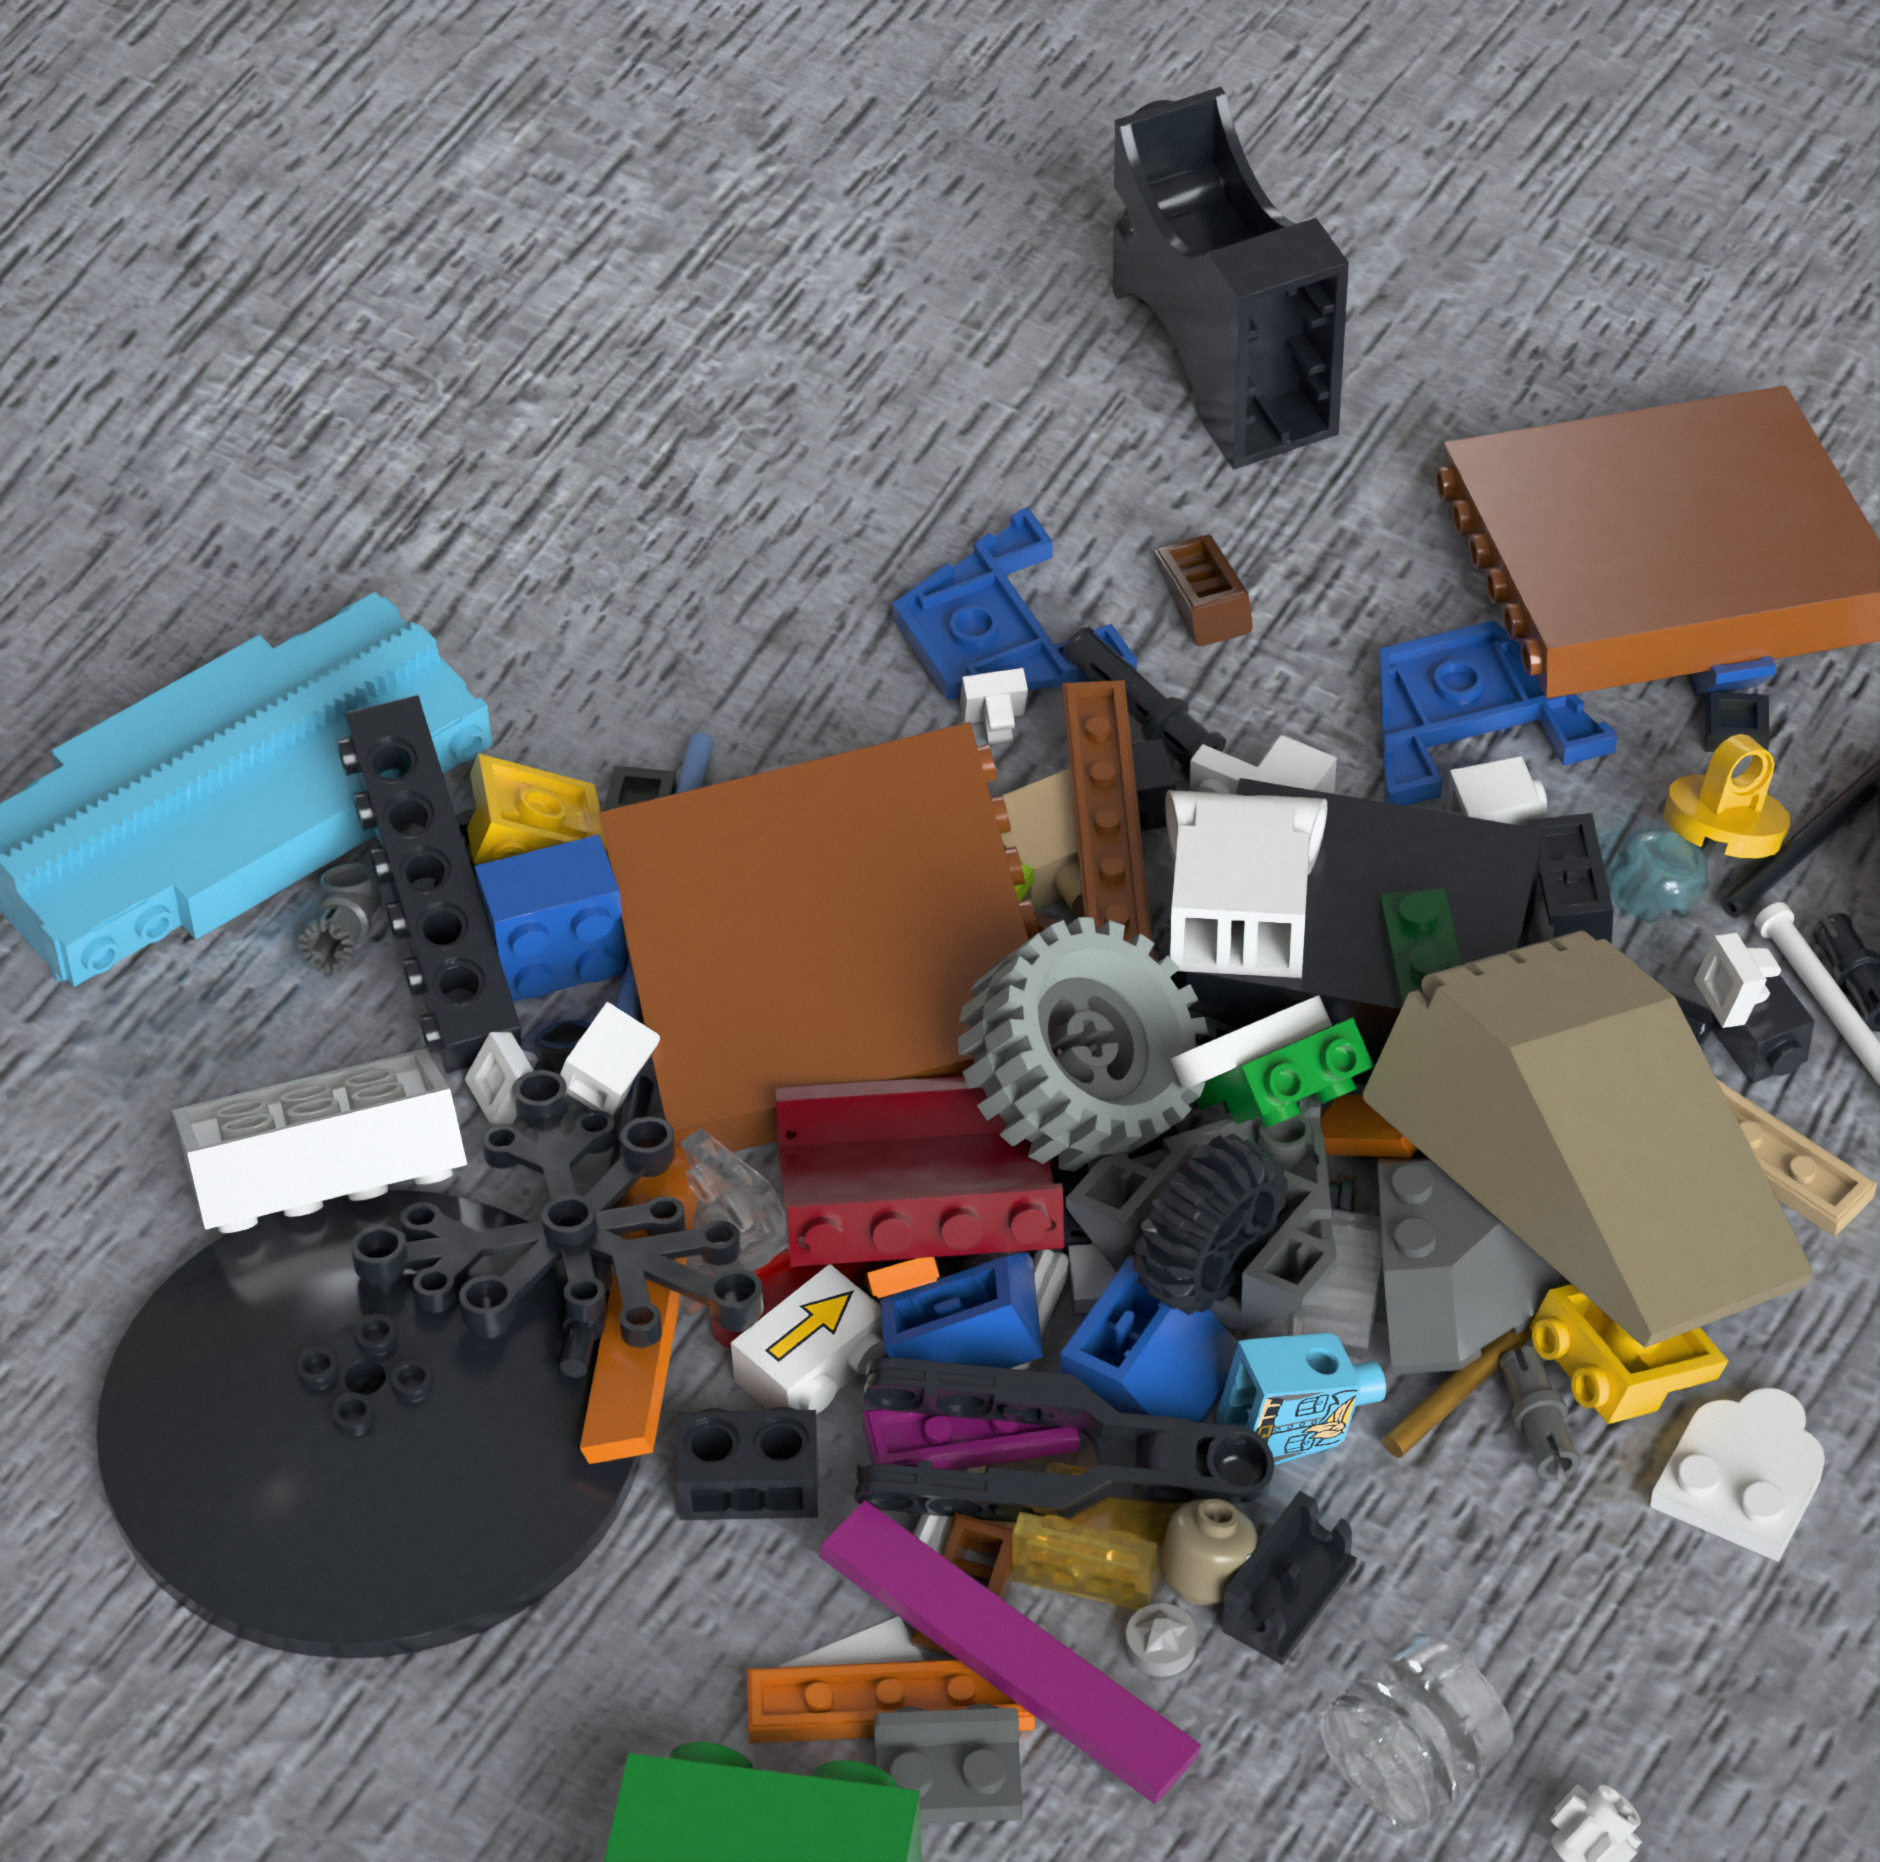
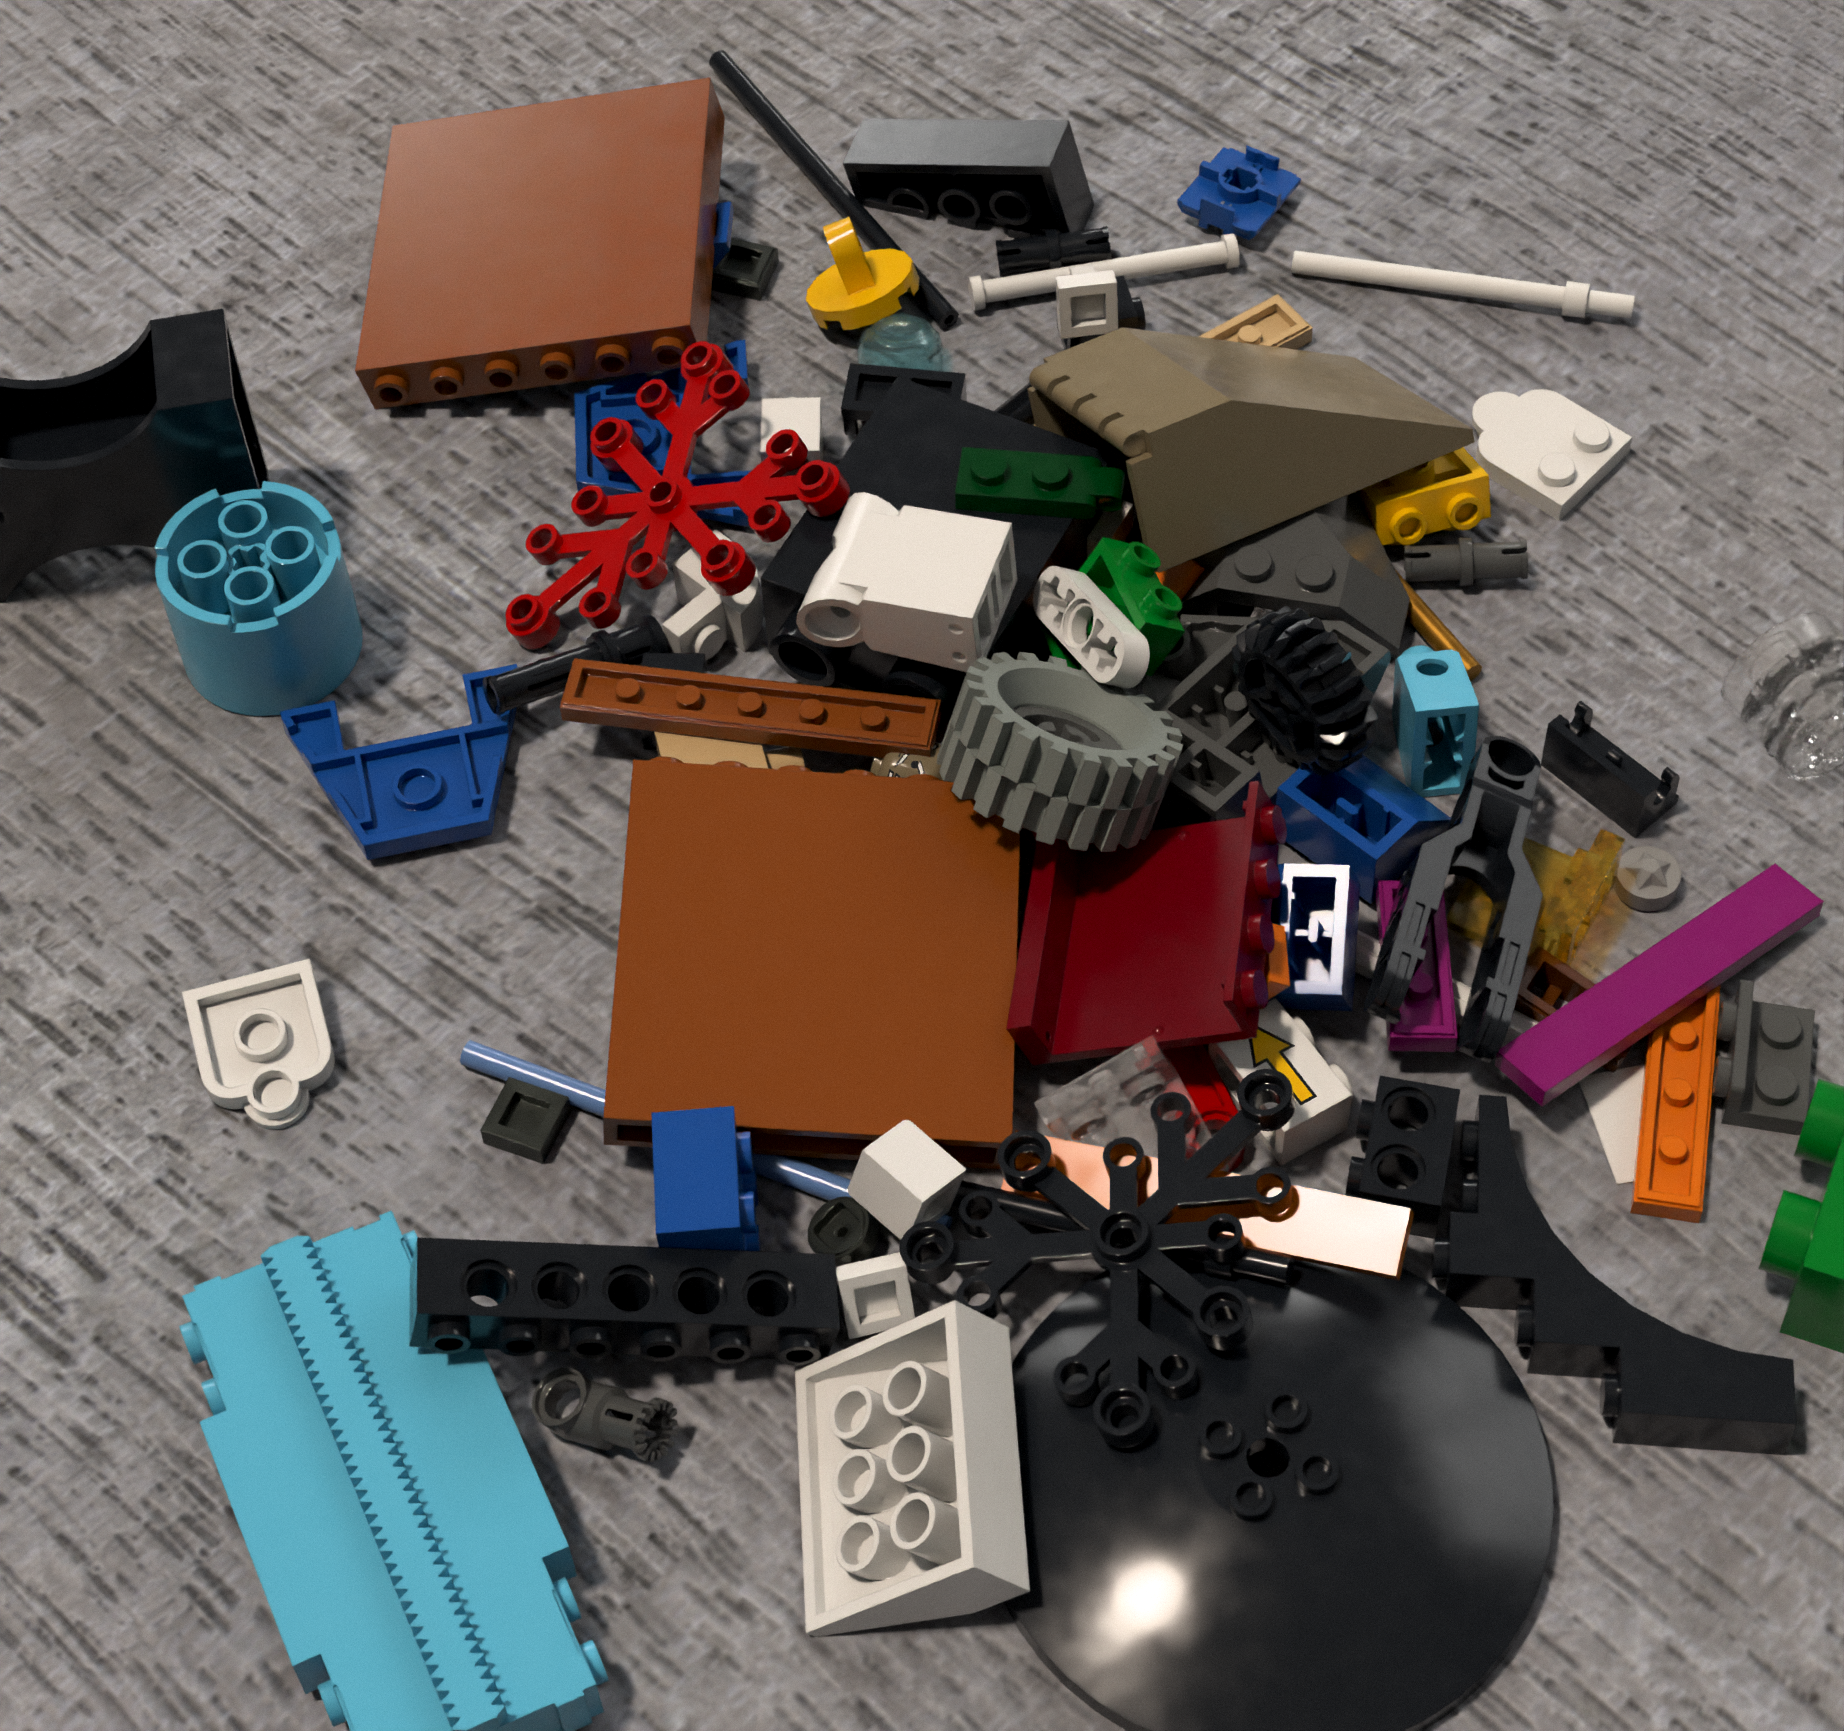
camera: 75 degrees left, 5 degrees up
yellow plate [467,753,608,865] -> none
white tile [960,668,1028,745] -> none
reddish brown slope [1154,534,1253,646] -> none
dark tan head [1159,1499,1258,1605] -> none
none -> medium azure brick [155,481,363,716]
none -> white plate [182,959,335,1130]
none -> red plant [505,341,850,649]
none -> black arch [1431,1095,1797,1455]

